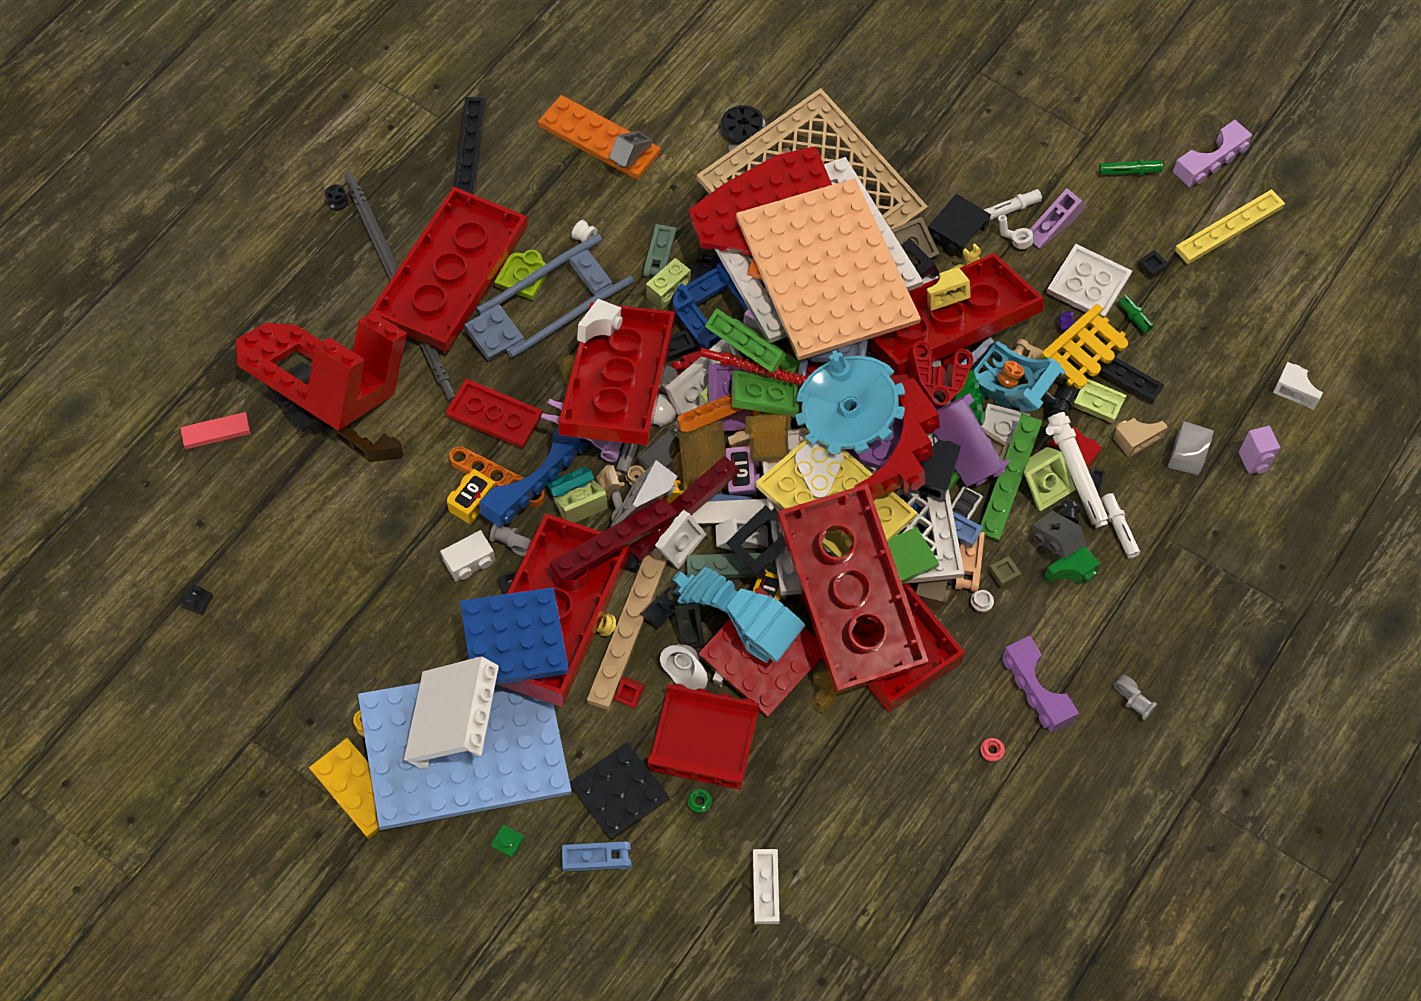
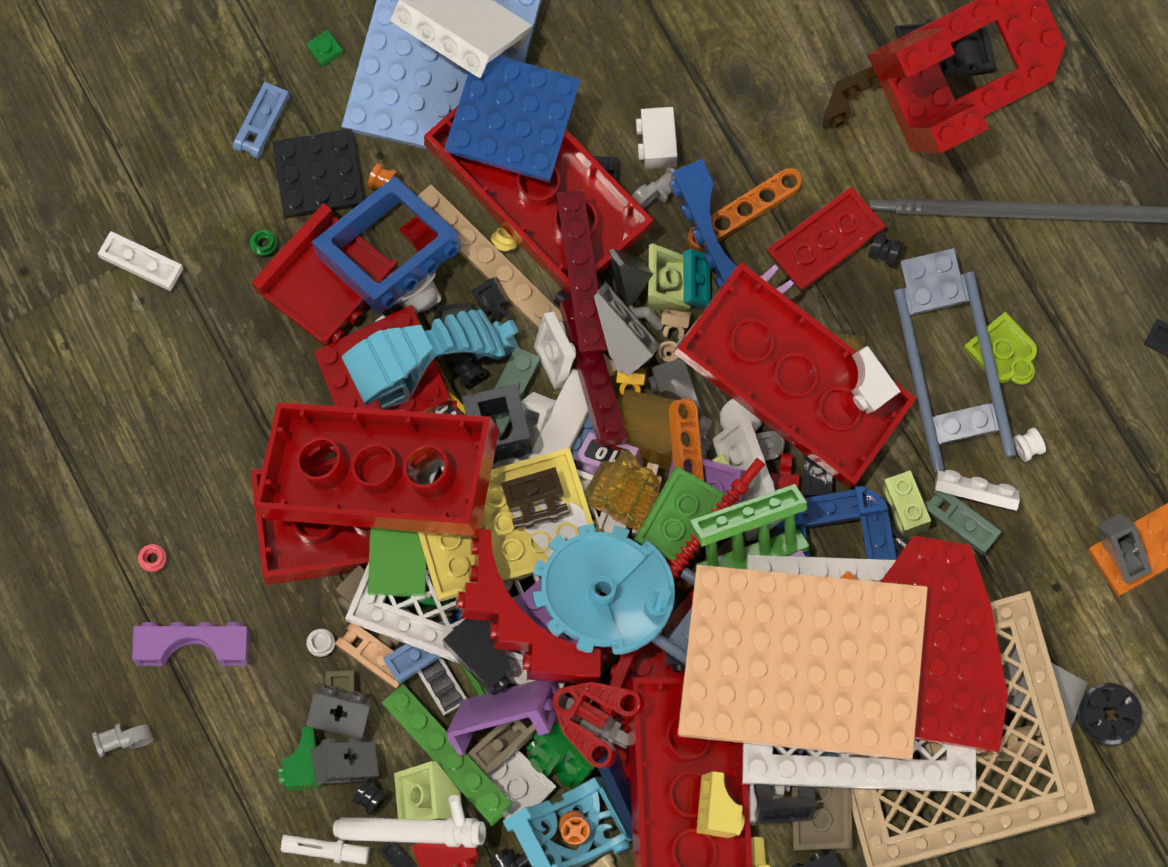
camera: 120 degrees right, 10 degrees up
red plate [370,187,528,352] -> none
yellow brick [447,469,496,525] -> none
none -> dark grey brick [306,685,372,739]
none -> blue piece [312,176,462,314]
none -> orange wheel [367,163,398,190]
none -> dark brown plate [501,467,569,530]
none -> pearl dark grey slope [608,249,653,307]
none -> black wheel [868,232,904,267]
none -> white plate [935,470,1020,511]

